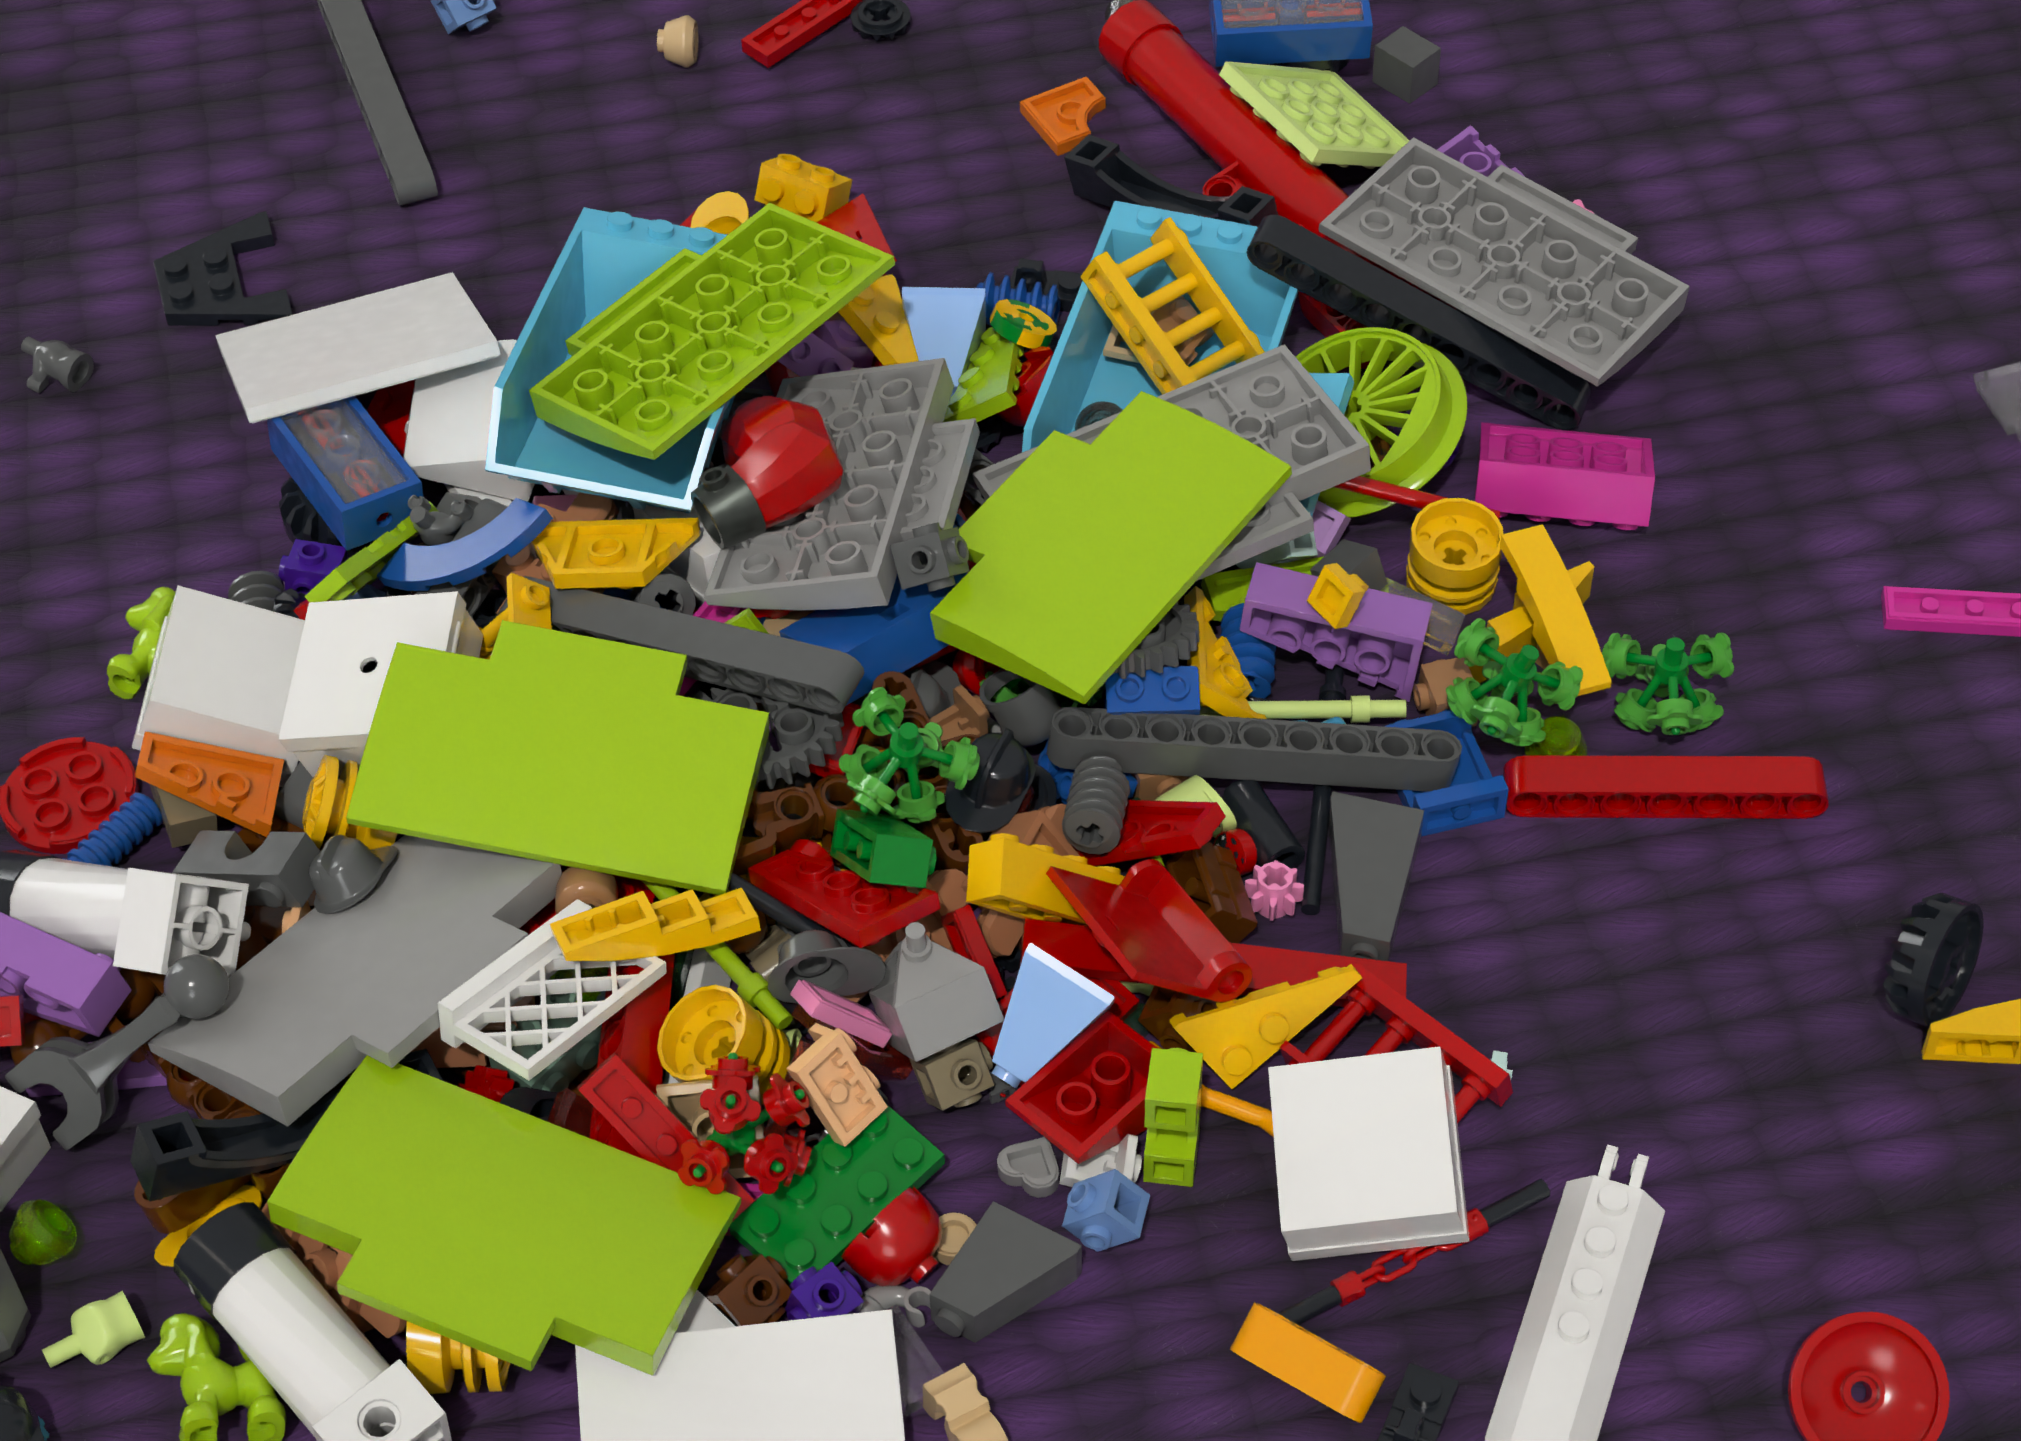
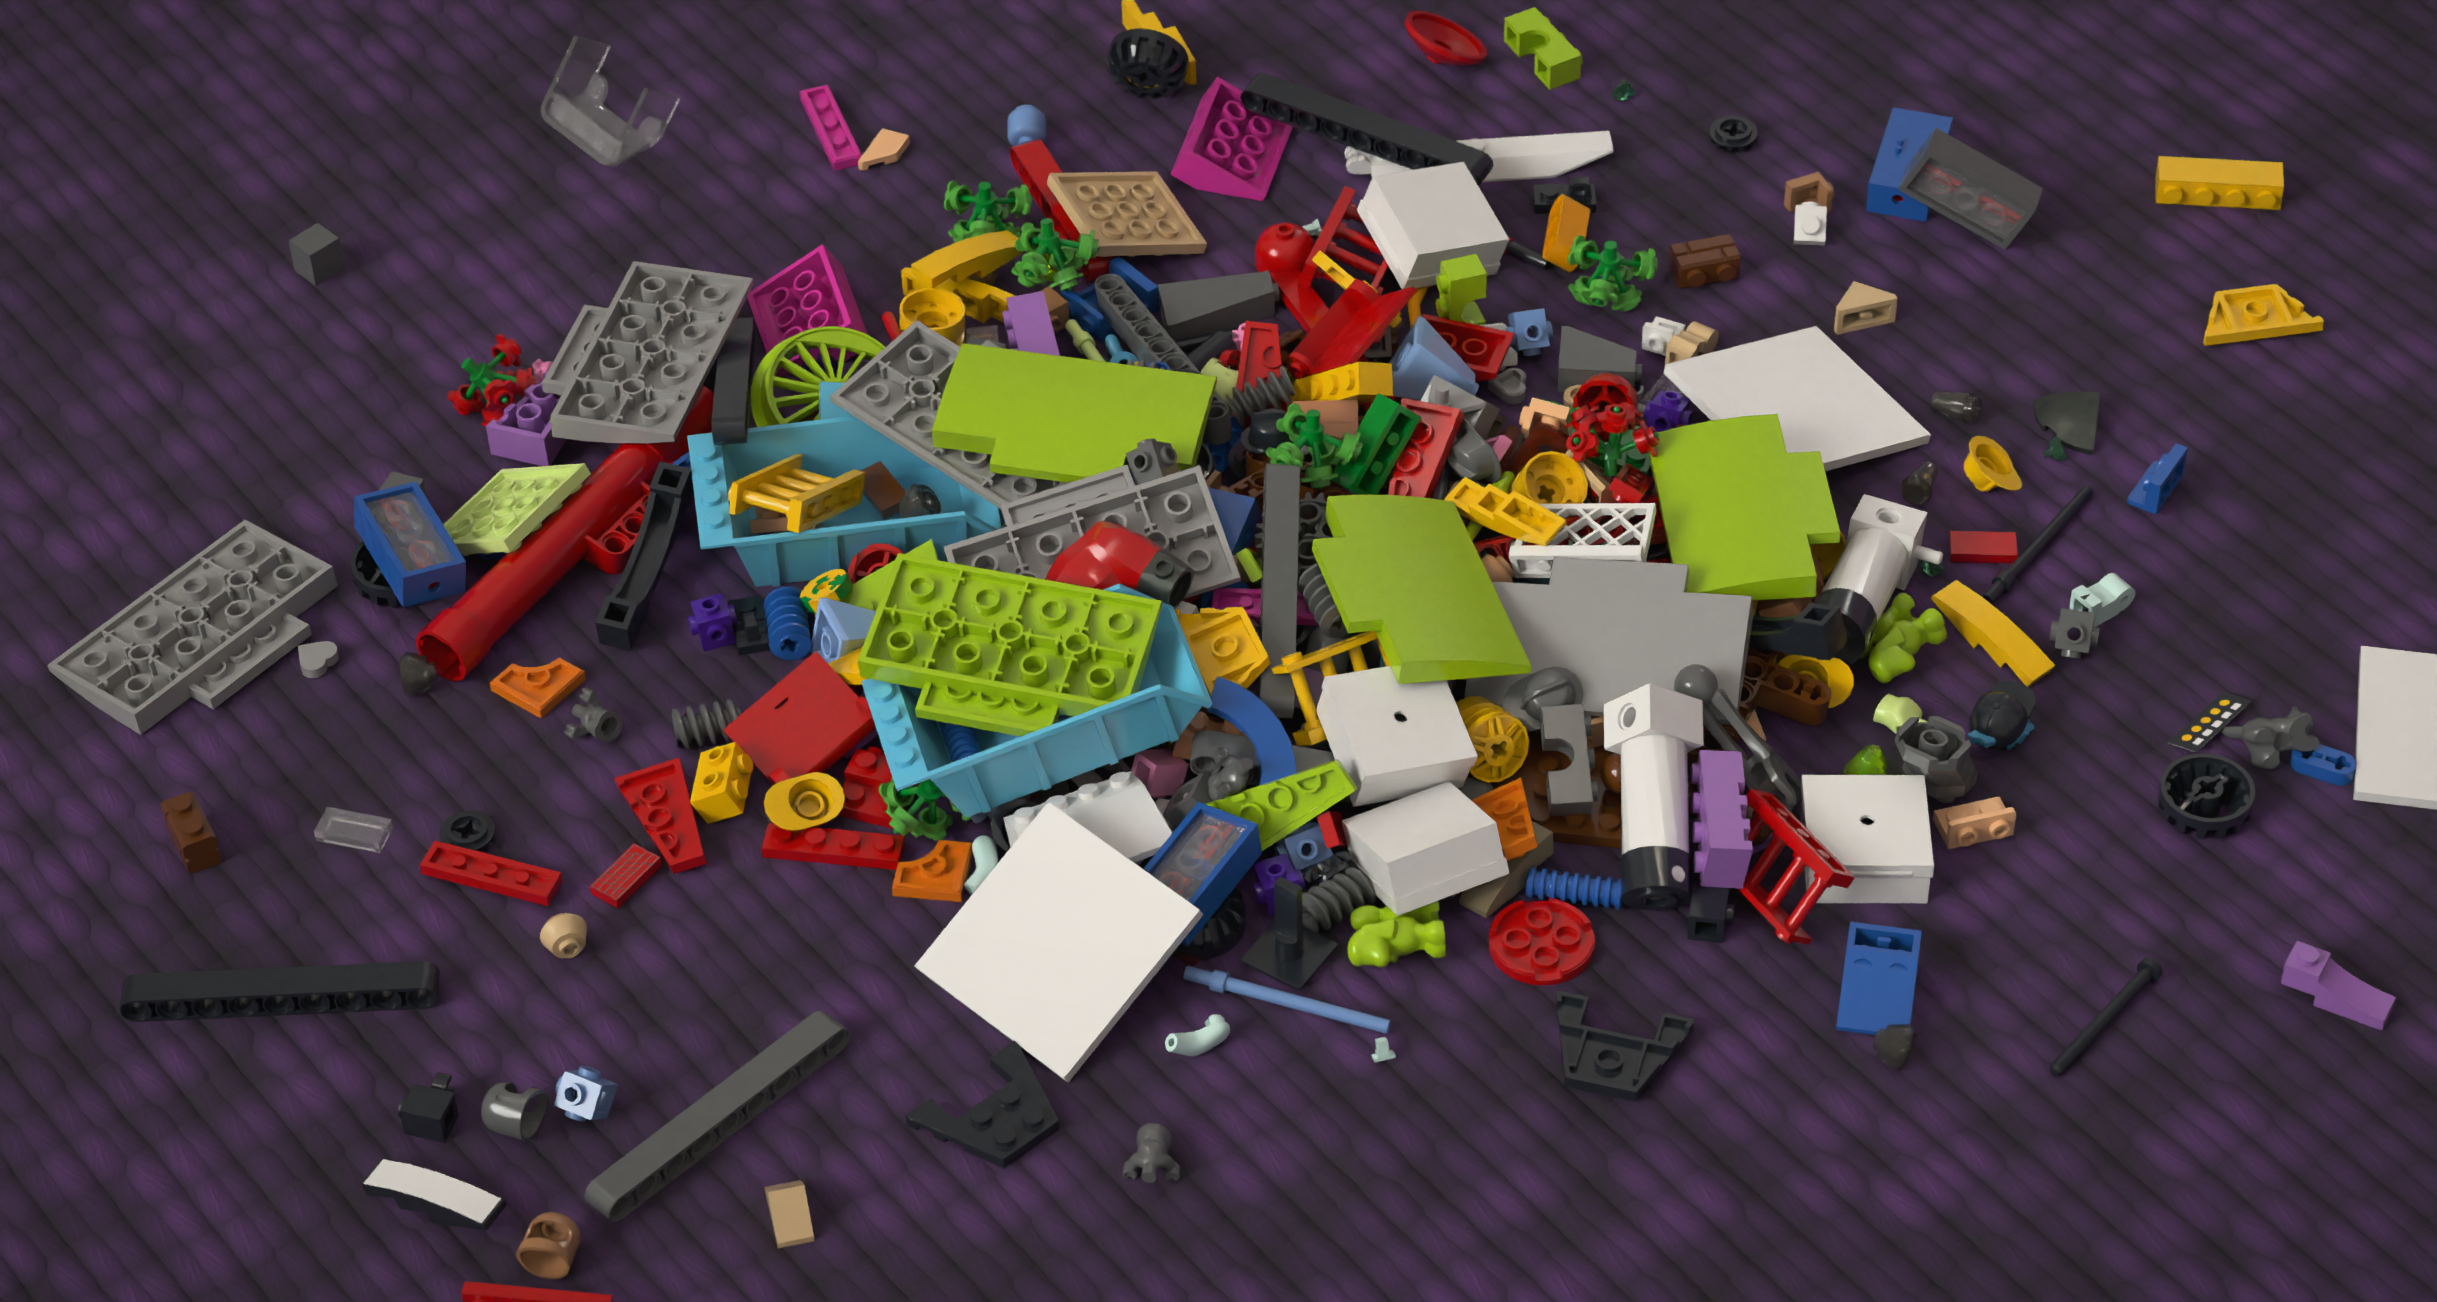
camera: 115 degrees left, 5 degrees down
yellow tile [1306,563,1369,629] -> none
none -> dark grey piece [288,223,345,286]
none -> red plant [447,334,537,426]
none -> dark grey piece [564,688,623,742]
none -> red tile [590,843,662,908]
none -> red wing [614,757,707,874]
none -> dark grey piece [671,699,741,749]
none -> dark purple brick [687,593,738,652]
none -> tan slope [765,1180,814,1248]
none -> light nougat tile [858,128,910,171]
none -> medium blue head [1007,105,1047,146]
none -> tan plate [1047,171,1207,257]
none -> light aqua arm [1165,1014,1230,1056]
none -> dark pink slope [1170,77,1293,201]
none -> medium blue bar [1184,966,1391,1034]
none -> black beam [1240,72,1494,187]
none -> black piece [1240,877,1338,991]
none -> red cylinder [1255,223,1315,274]
none -> light aqua piece [1371,1037,1396,1062]
none -> bright green plant [1568,235,1658,311]
none -> white bracket [1642,316,1686,356]

